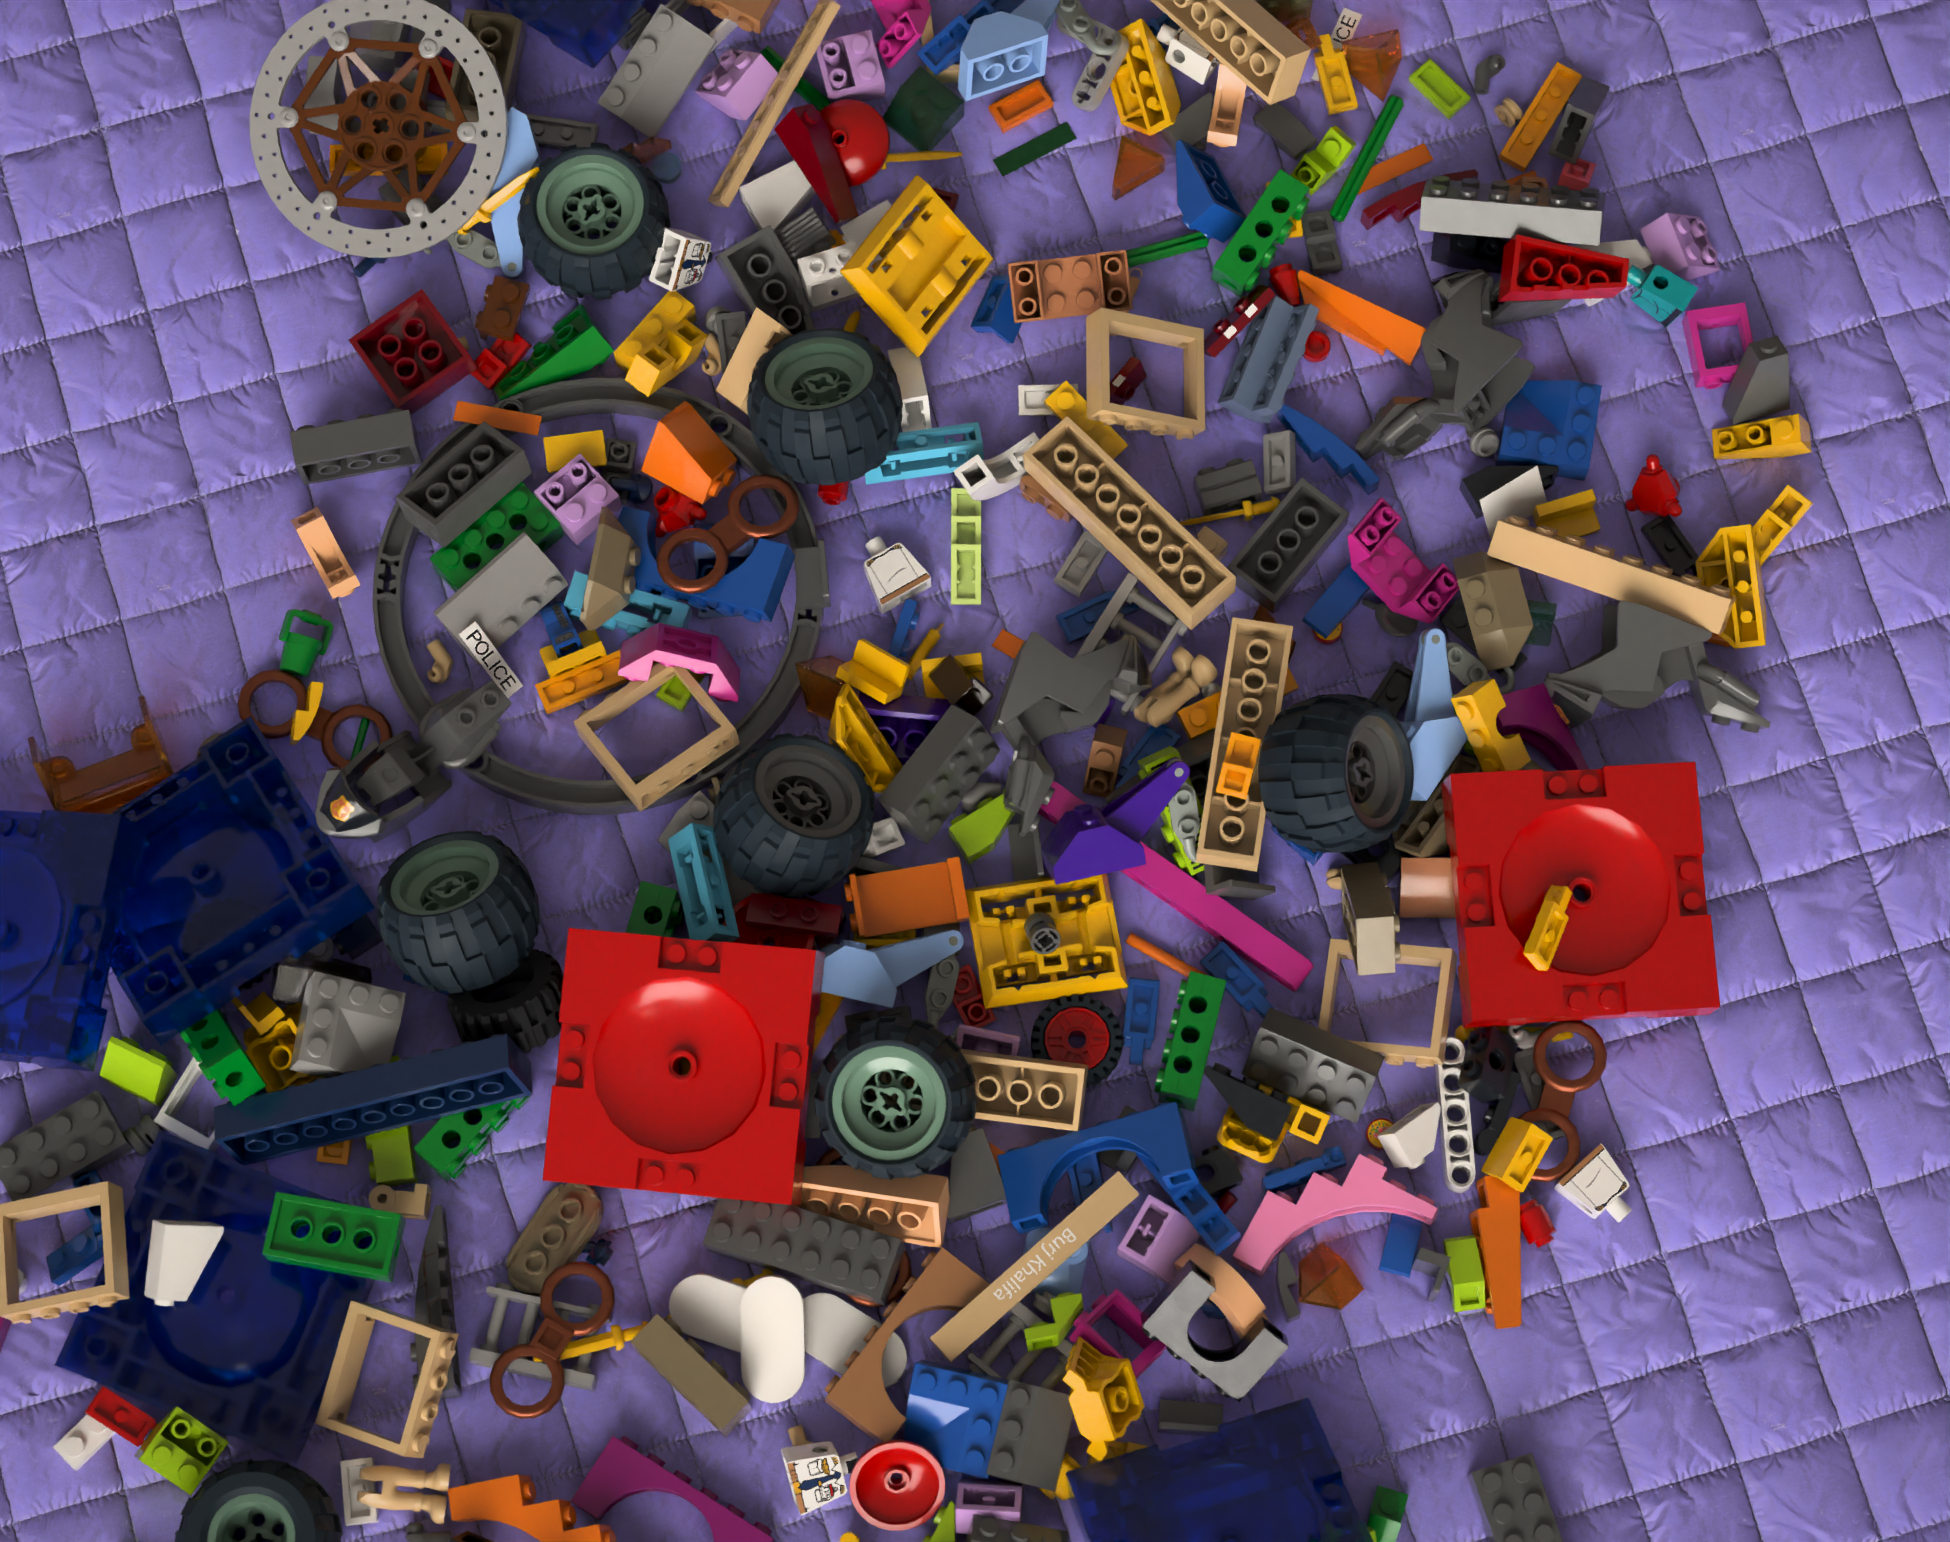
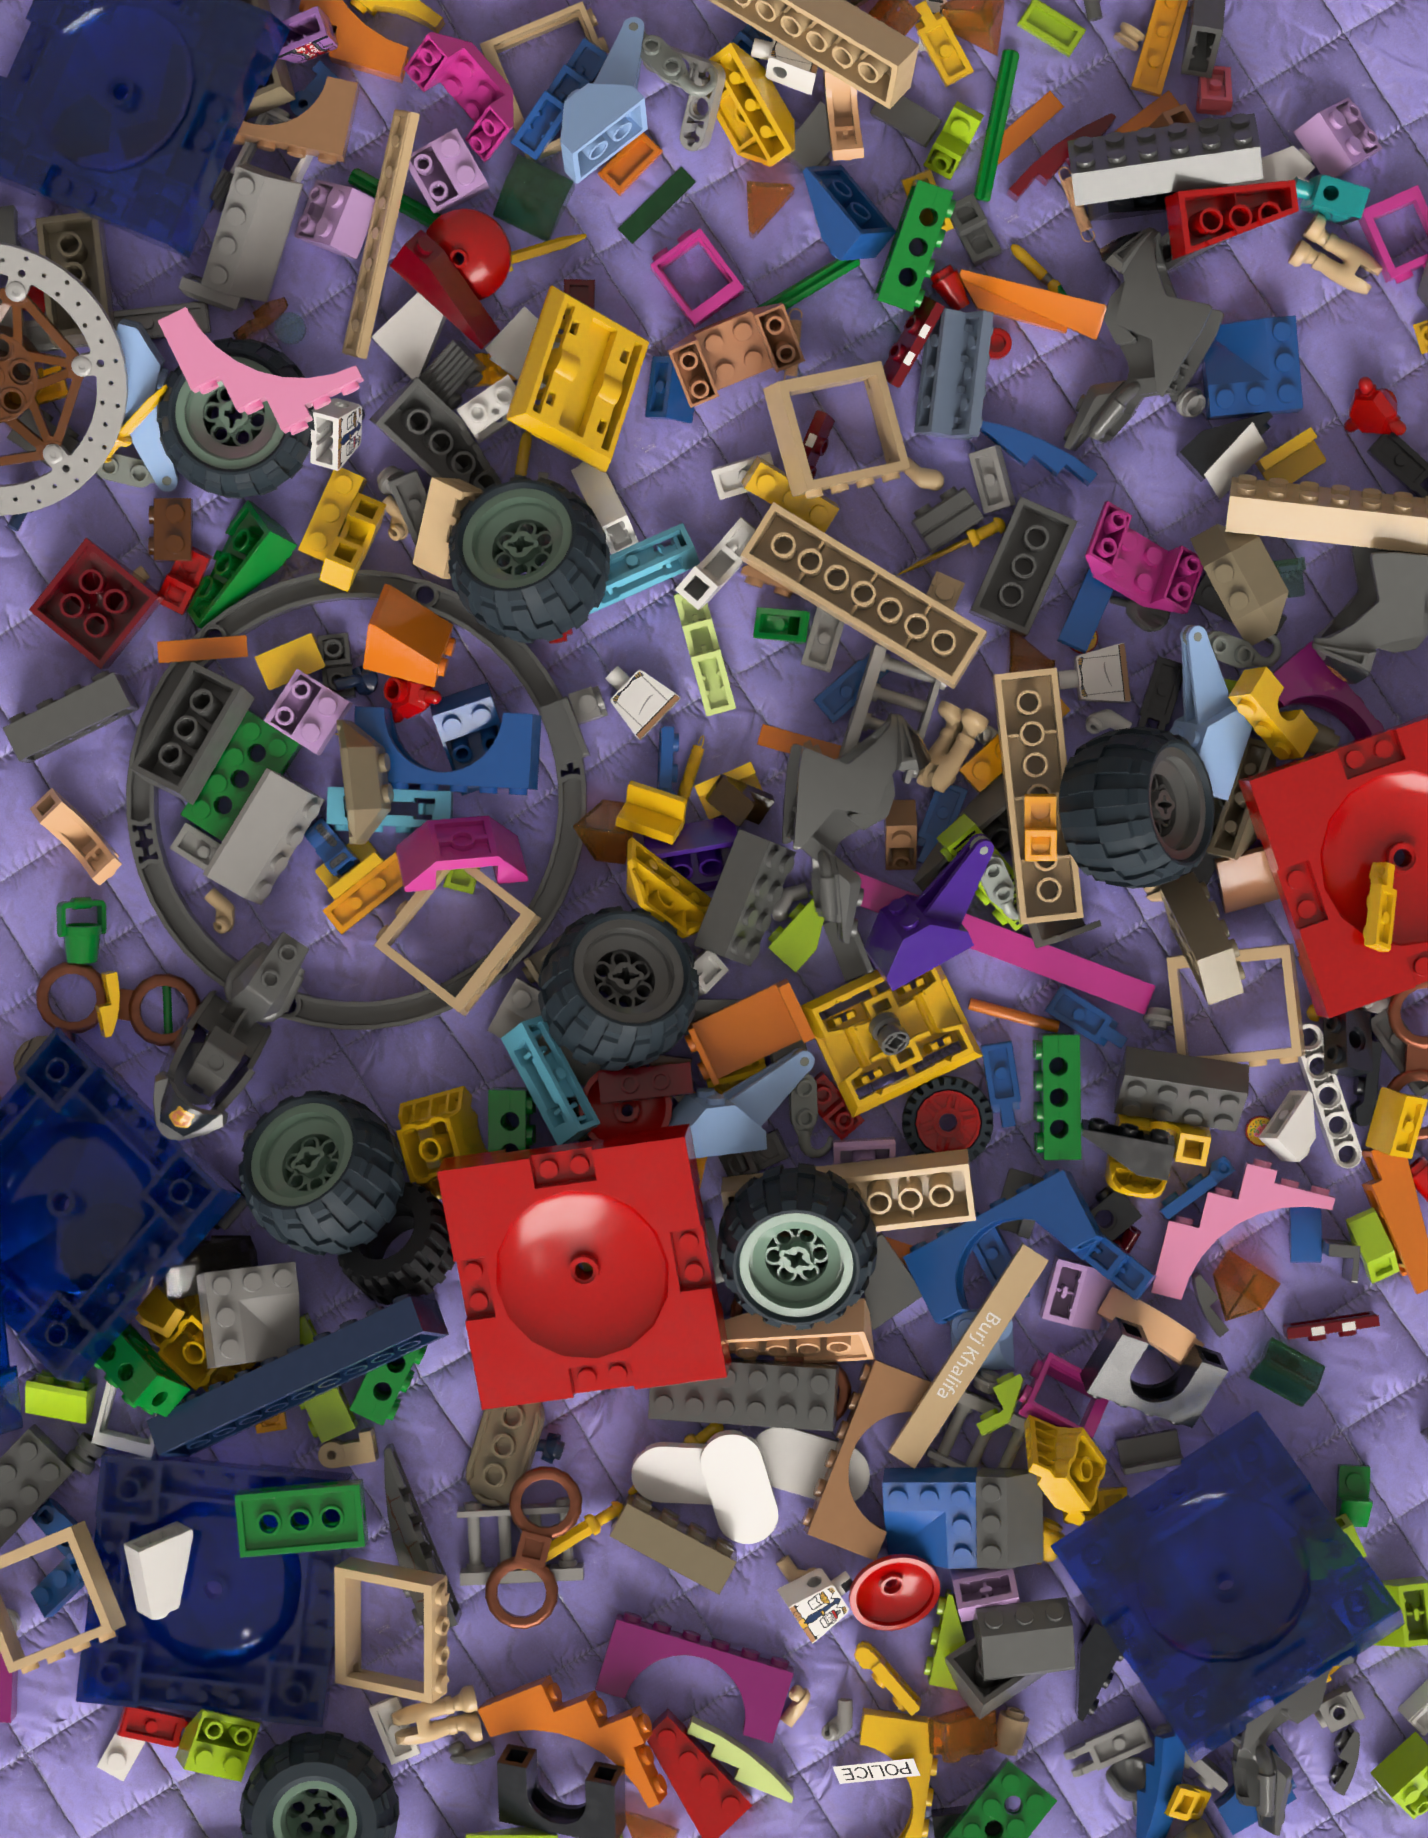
camera: 15 degrees left, 15 degrees up
white sticker [459,621,523,698] -> none
copper bar [656,474,799,594] -> none
none -> bright pink arch [158,307,364,435]
none -> light grey plate [169,822,220,871]
none -> light grey piece [179,273,245,312]
none -> yellow slope [396,1086,488,1200]
none -> light grey brick [568,686,608,725]
none -> dark pink window [650,228,744,329]
none -> green slope [753,607,810,644]
none -> tan arm [903,457,944,491]
none -> yellow piece [1010,244,1067,295]
none -> white torso [1057,643,1131,703]
none -> light nougat piece [1058,167,1095,242]
none -> light grey plate [1143,1007,1174,1031]
none -> clear green panel [1249,1337,1325,1407]
none -> dark red plate [1282,1311,1380,1341]
none -> tan piece [1288,213,1383,295]

